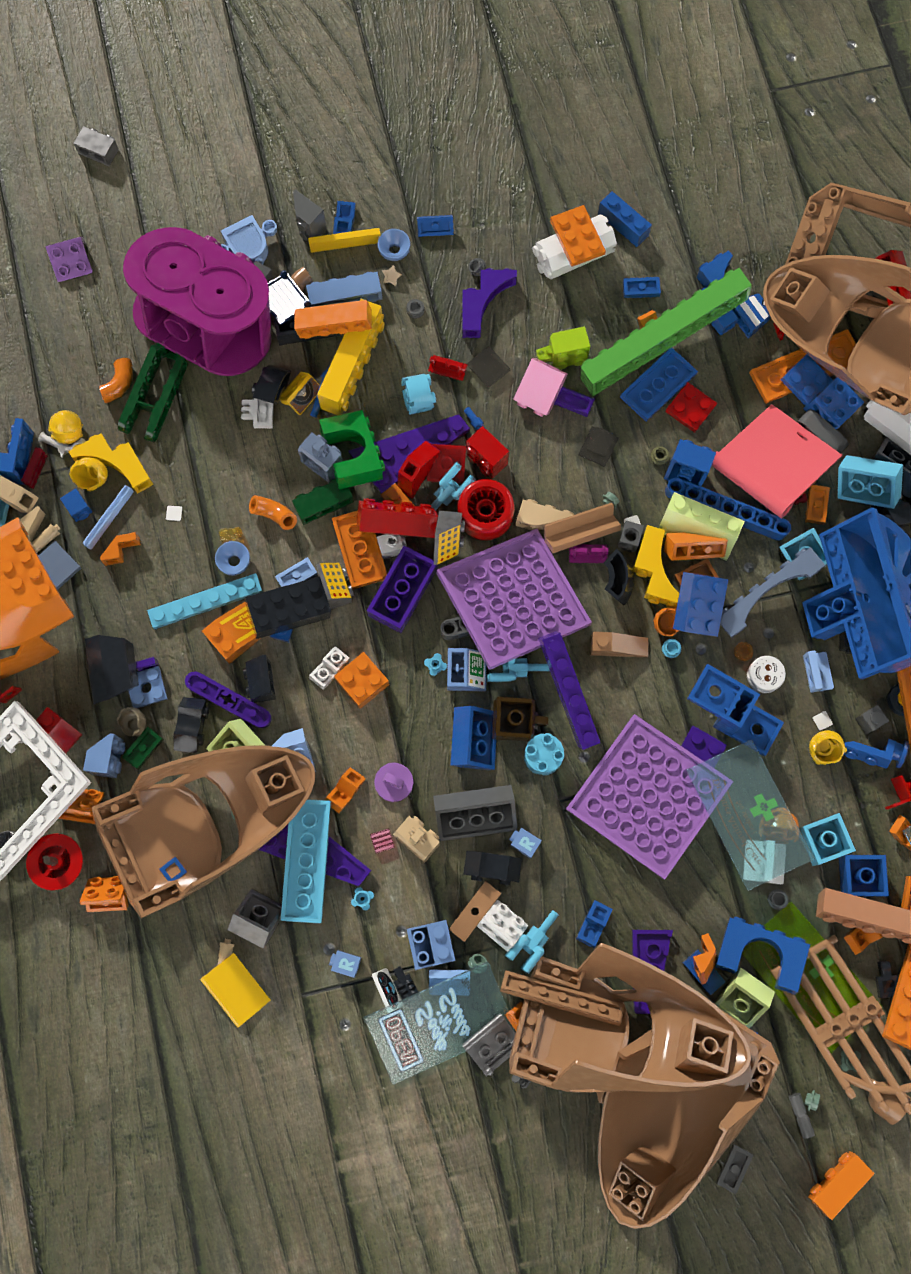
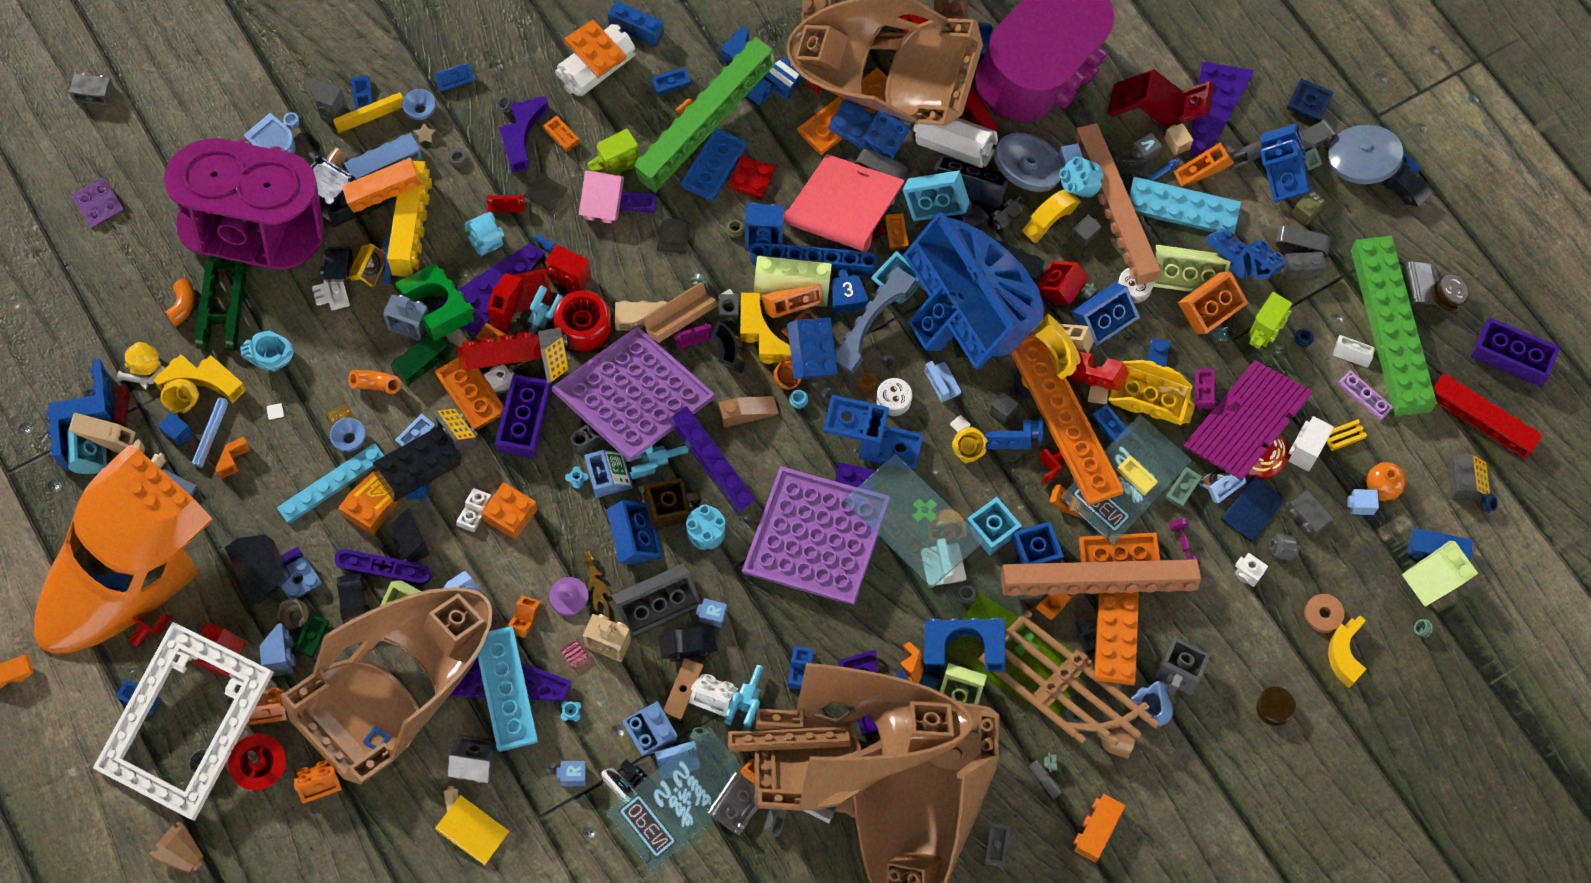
camera: 20 degrees left, 10 degrees down
none -> medium azure helmet [240,331,293,372]
none -> orange plate [543,116,580,153]
none -> pearl gold piece [584,551,611,619]
none -> blue torso [832,268,868,314]

